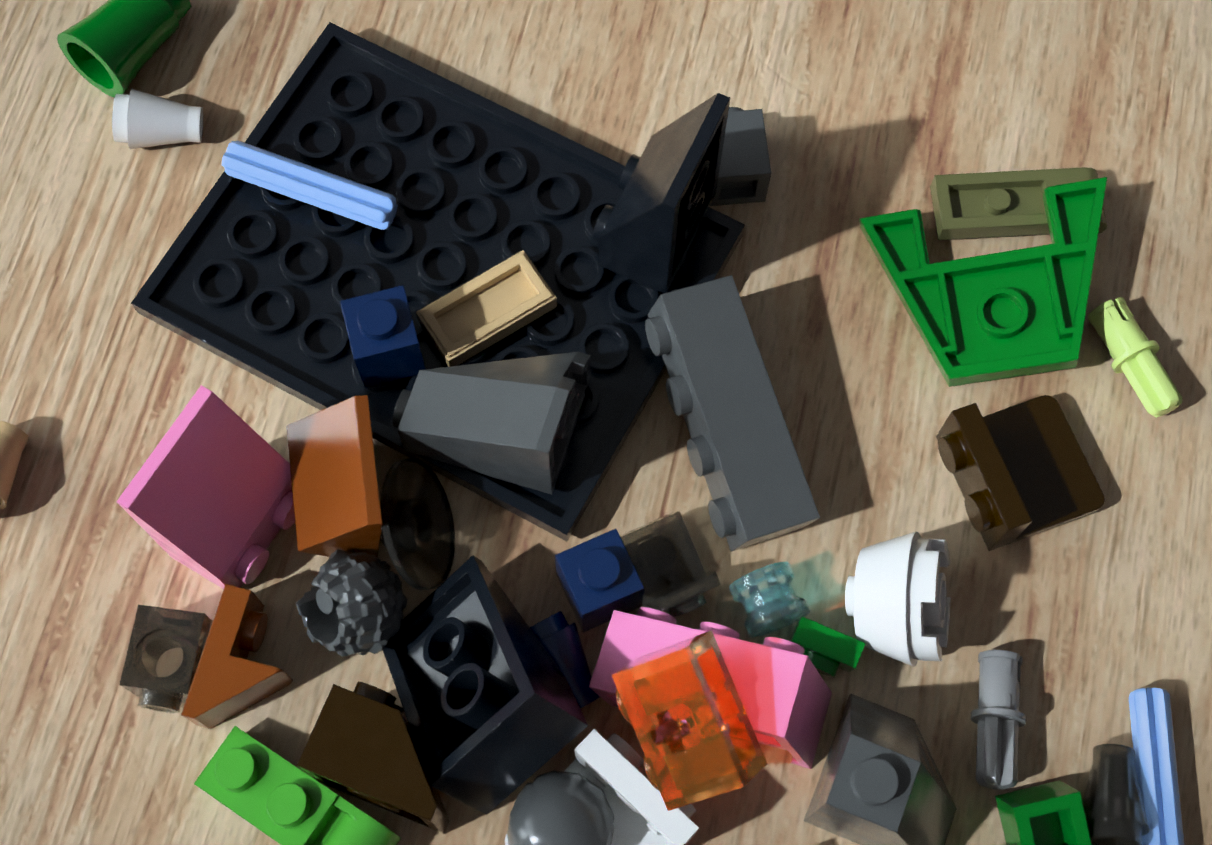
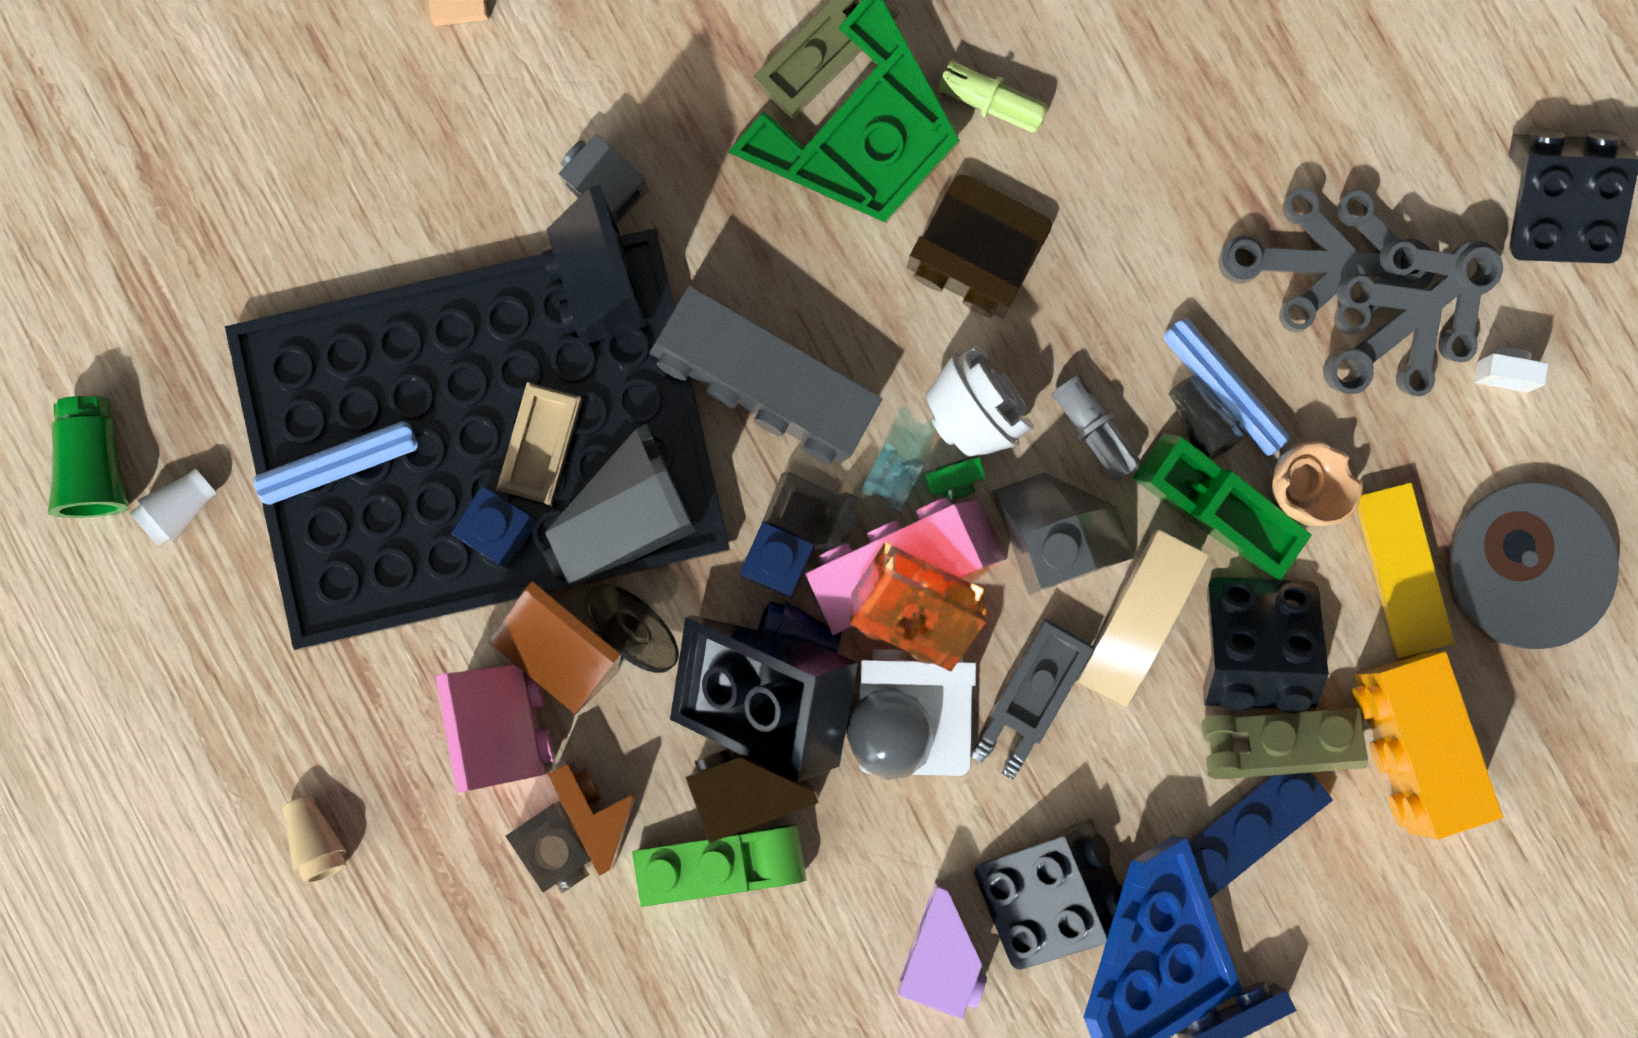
camera: 40 degrees left, 15 degrees up
dark grey piece [296,549,407,657] -> none

